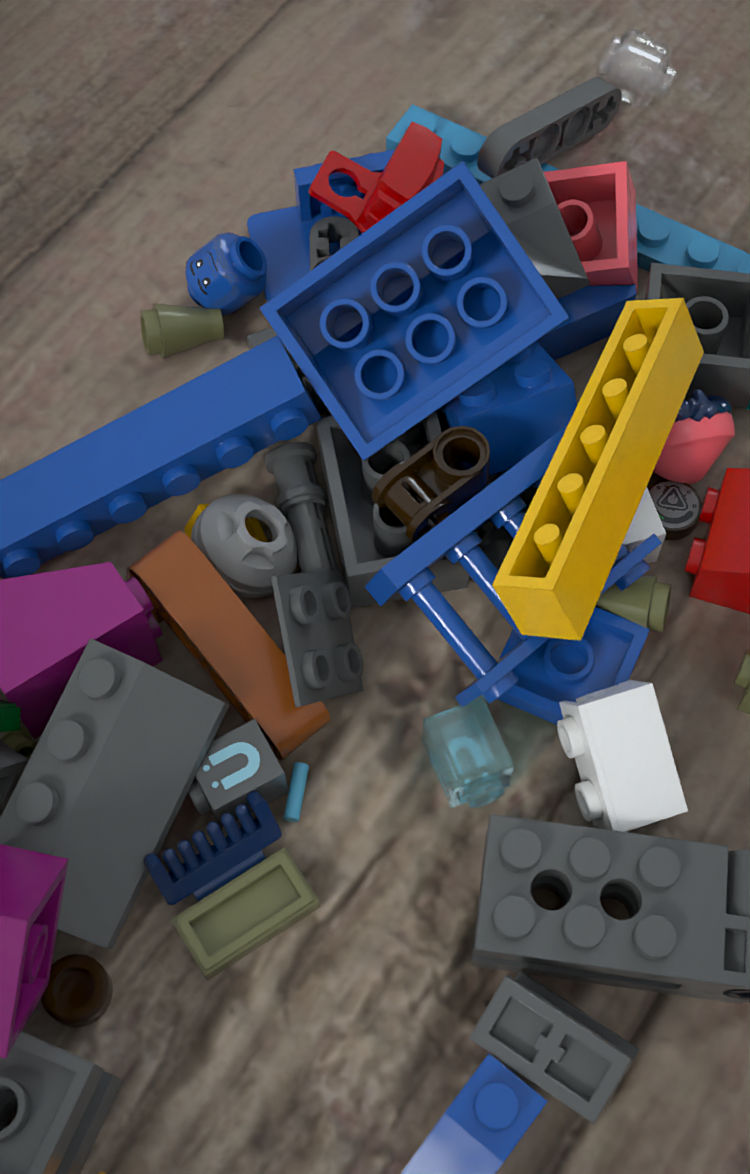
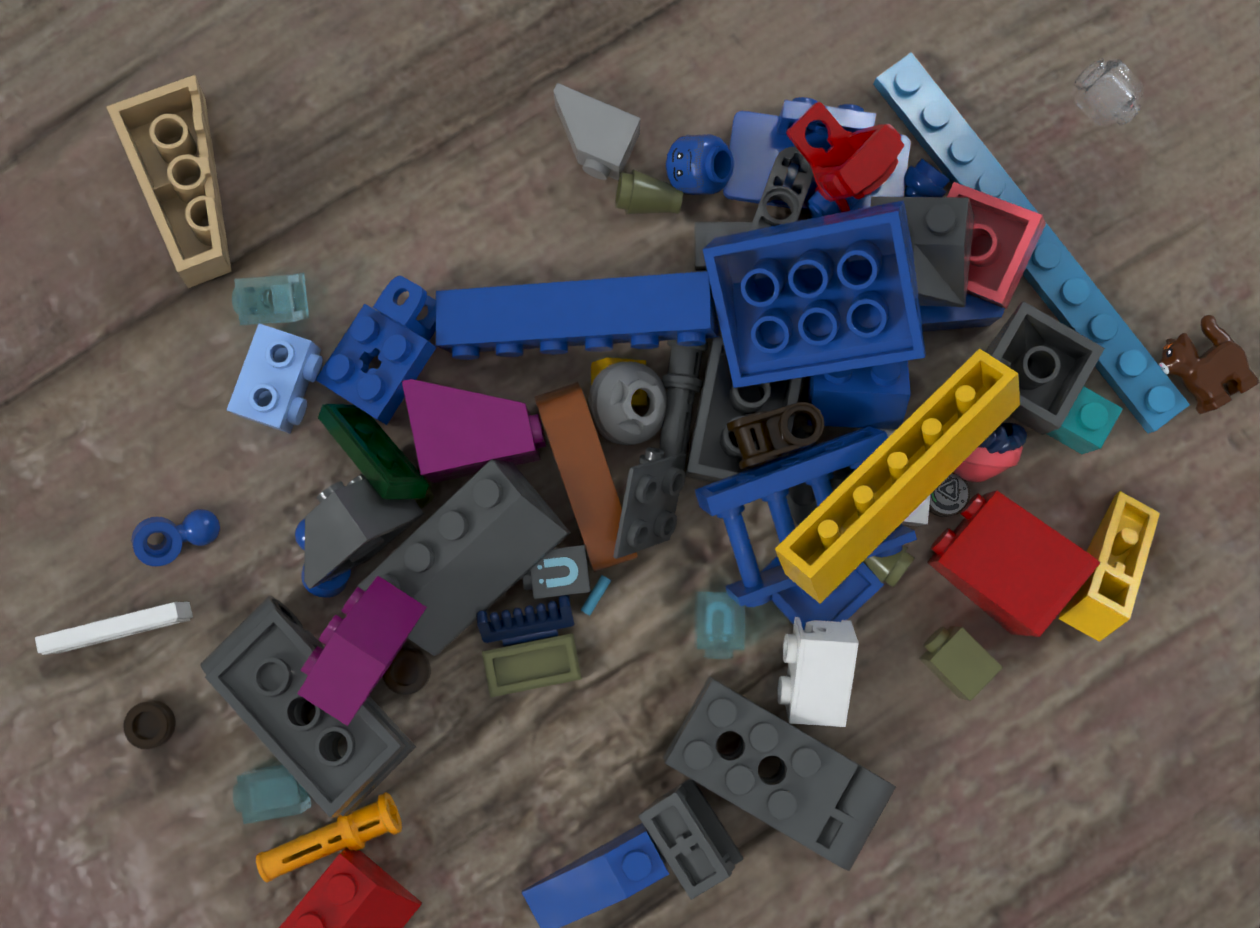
camera: 15 degrees right, 20 degrees up
dark grey beam [477,76,622,179] -> none
none -> light grey slope [554,83,641,180]

